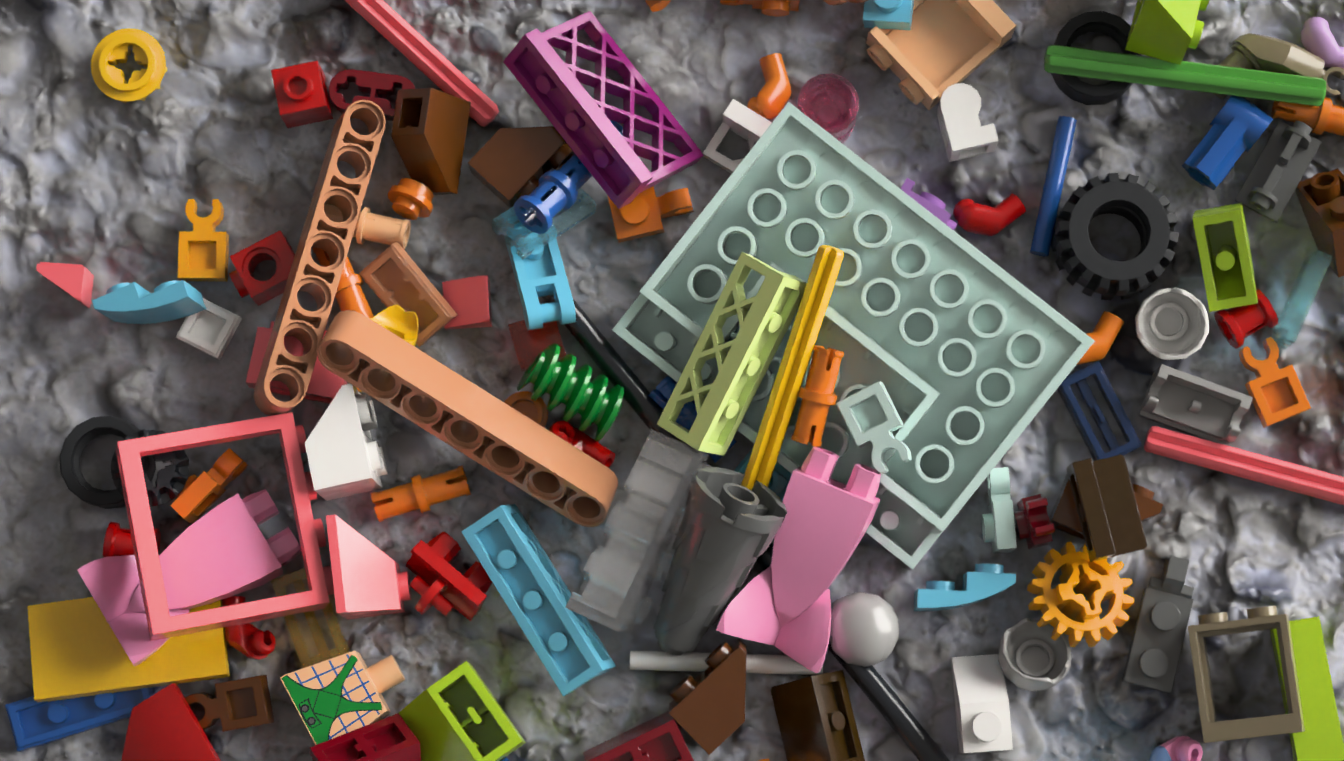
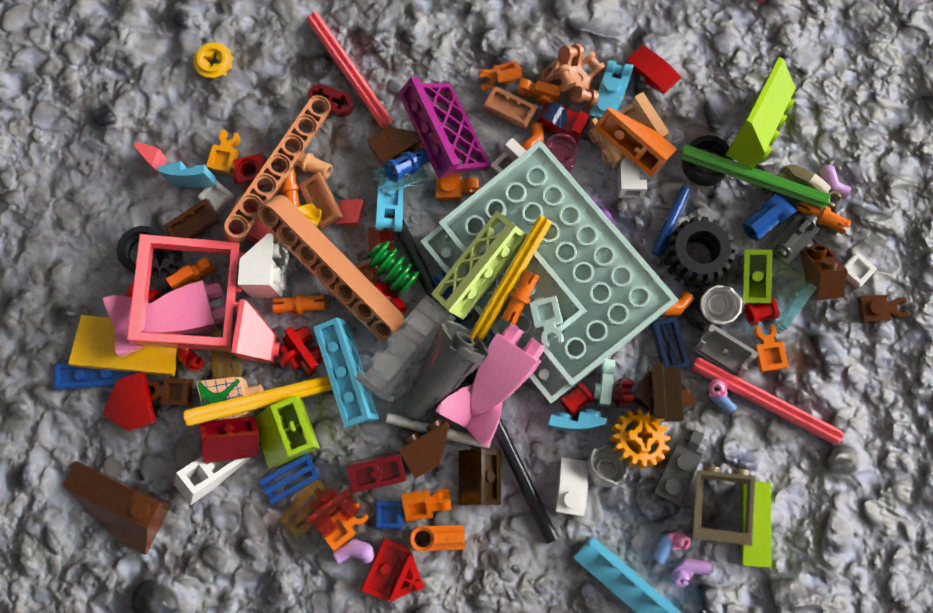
camera: 15 degrees right, 5 degrees down
red brick [271,60,333,128] -> none
orange plate [387,178,434,220] -> none
reddish brown slope [391,88,471,195] -> none
light grey hair [829,592,899,667] -> none
red arm [953,193,1026,237] -> none
none -> reddish brown plate [164,198,222,239]
none -> yellow axle [183,375,332,426]
none -> nougat plate [483,86,538,130]
none -> red leg [538,102,589,144]
none -> red bush [559,382,594,417]
none -> orange slope [593,107,677,177]
none -> arm [709,379,737,416]

